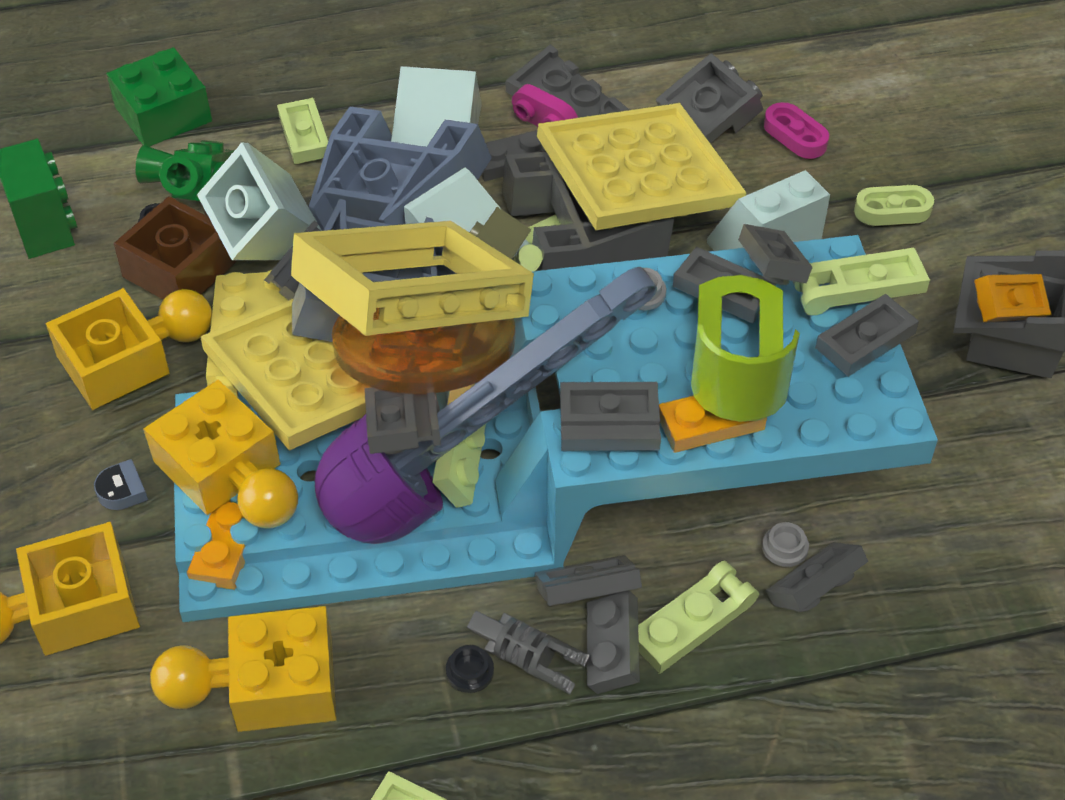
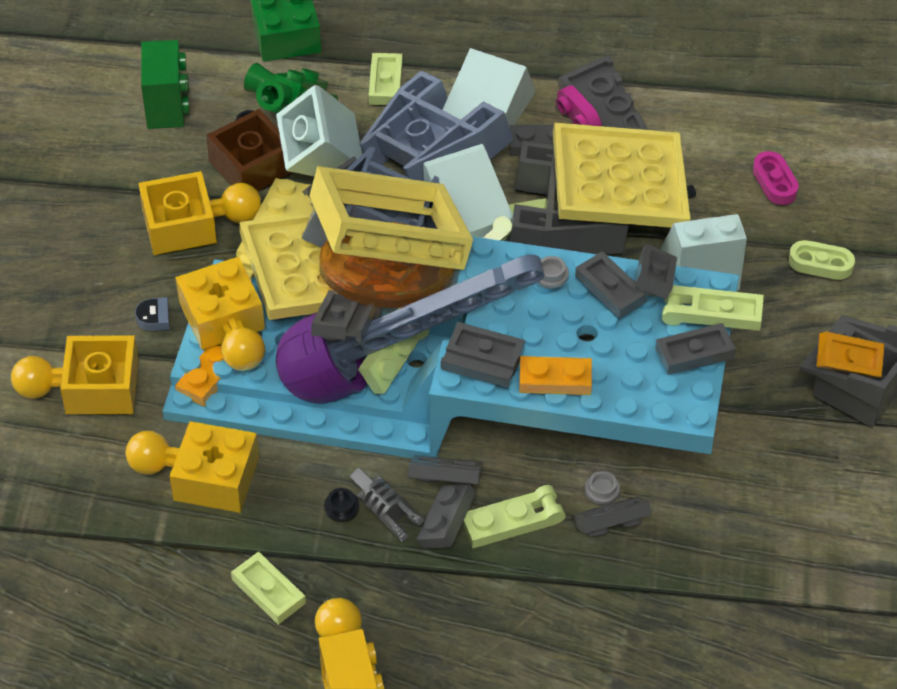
camera: 20 degrees right, 0 degrees up
olive brick [469,207,531,259] -> none
dark grey plate [656,53,764,143] -> none
lime piece [691,275,800,422] -> none

